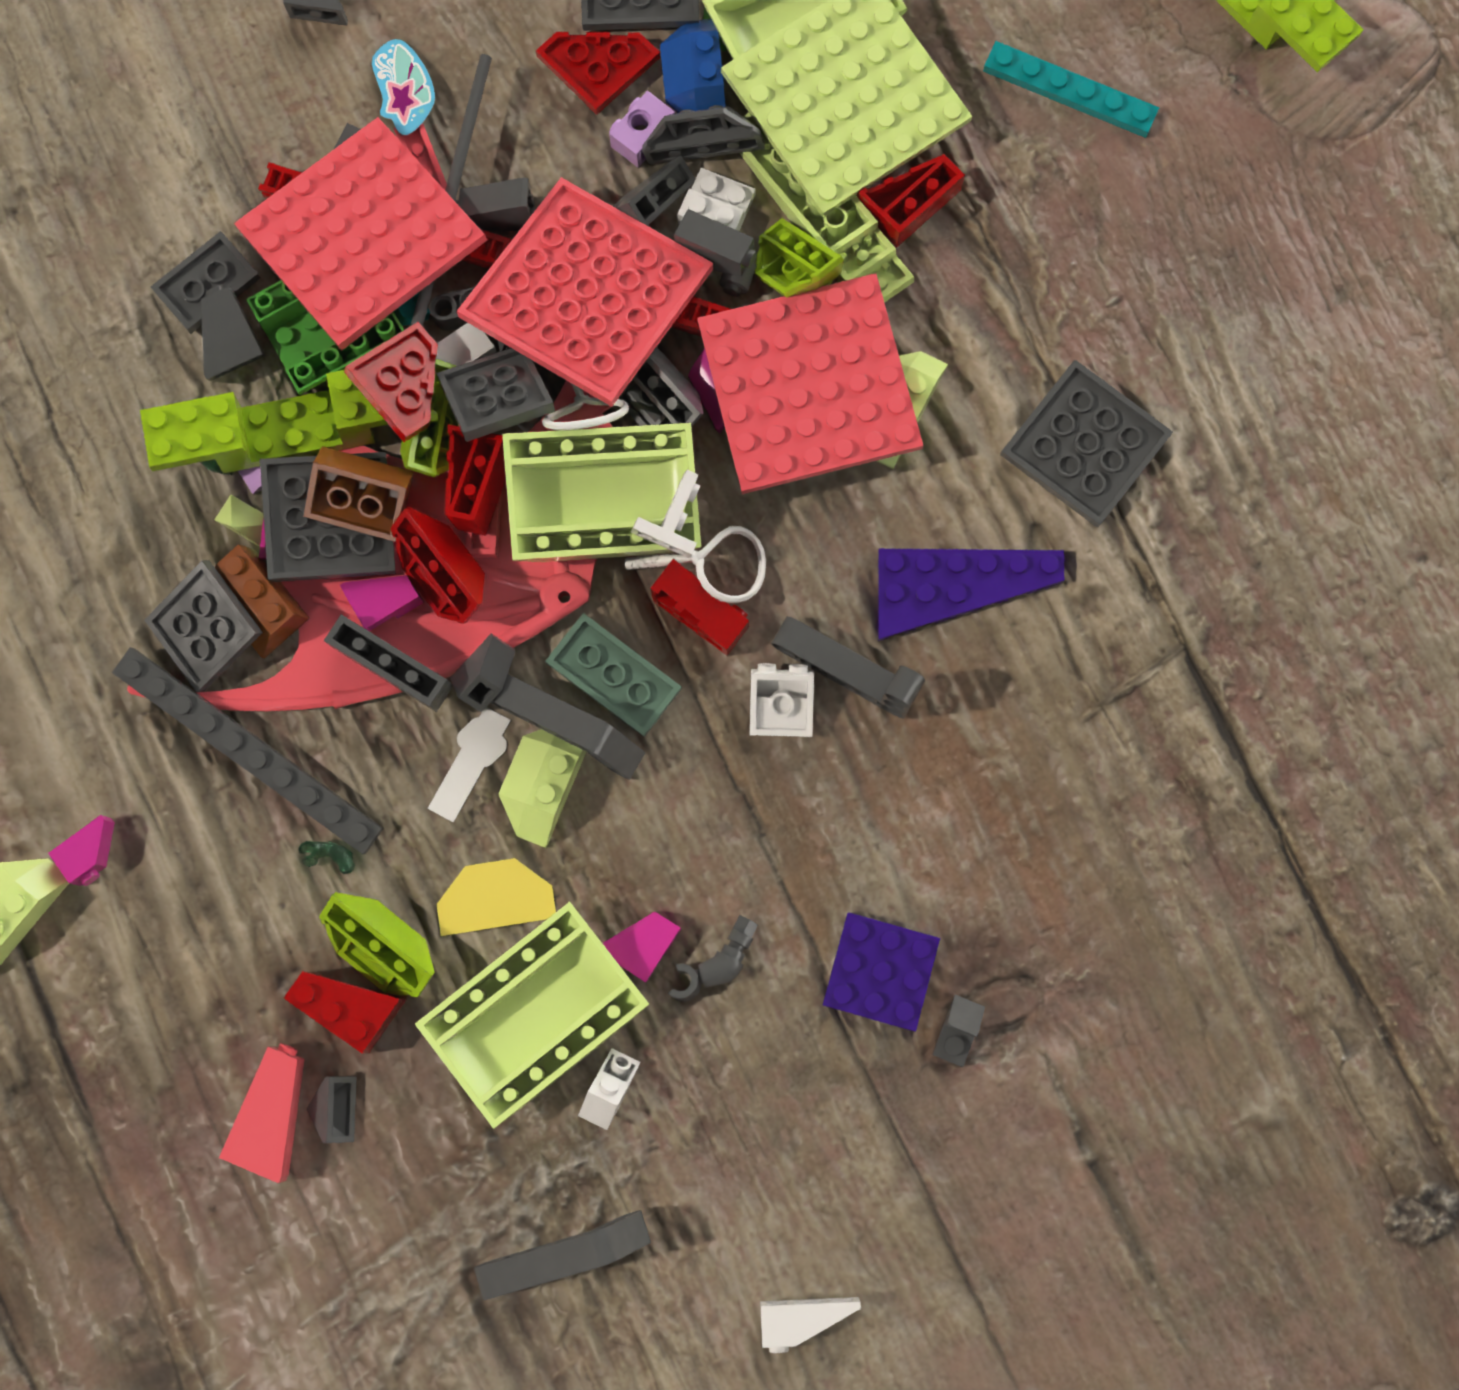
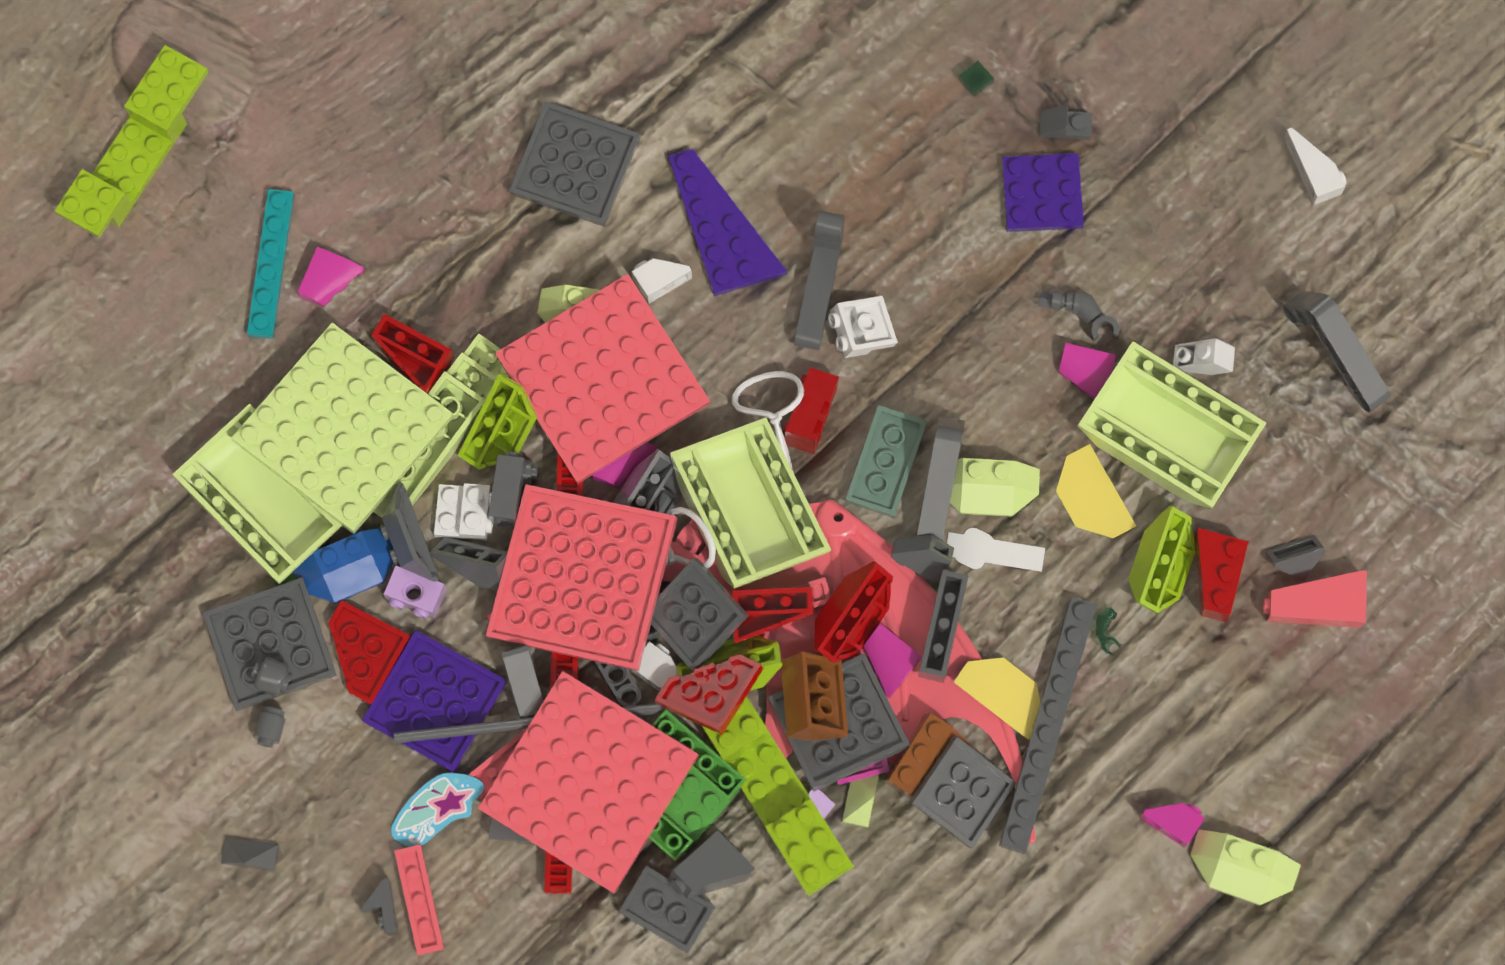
camera: 110 degrees left, 5 degrees down
white bracket [631,470,700,558] -> none
none -> dark pink slope [298,247,365,307]
none -> dark purple plate [362,630,508,773]
none -> coral plate [394,844,445,956]
none -> white slope [632,258,692,304]
none -> light yellow sticker [954,657,1040,740]
none -> clear green plate [958,61,994,97]

